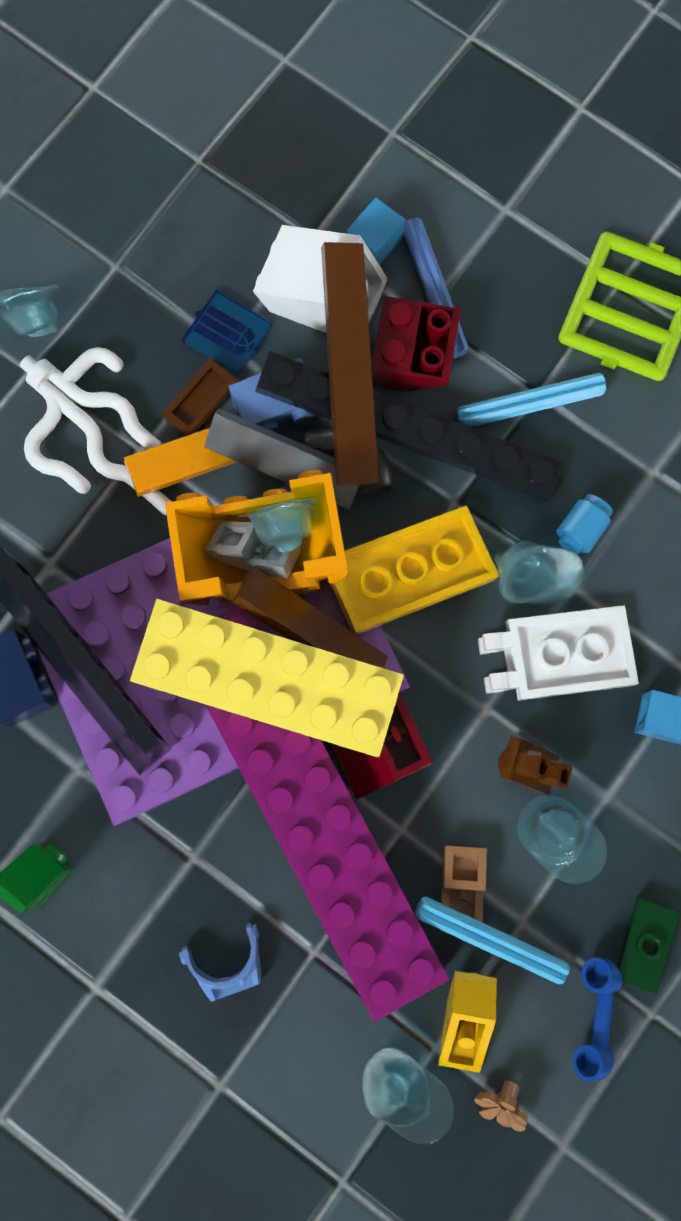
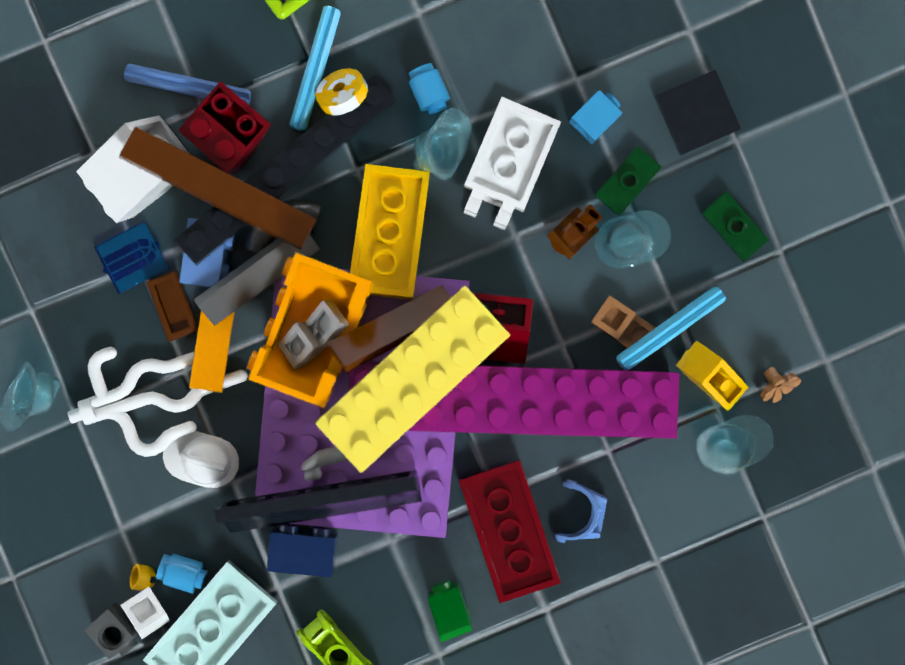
camera: 55 degrees left, 10 degrees up
clear light blue piece [236,499,317,552] -> none
dark azure brick [347,197,406,265] -> none
blue bar [573,958,622,1082] -> none
none -> white piece [163,431,239,488]
none -> light grey arm [301,446,347,481]
none -> piece [315,68,368,115]
none -> dark red plate [459,459,561,603]
none -> dark green plate [594,146,662,217]

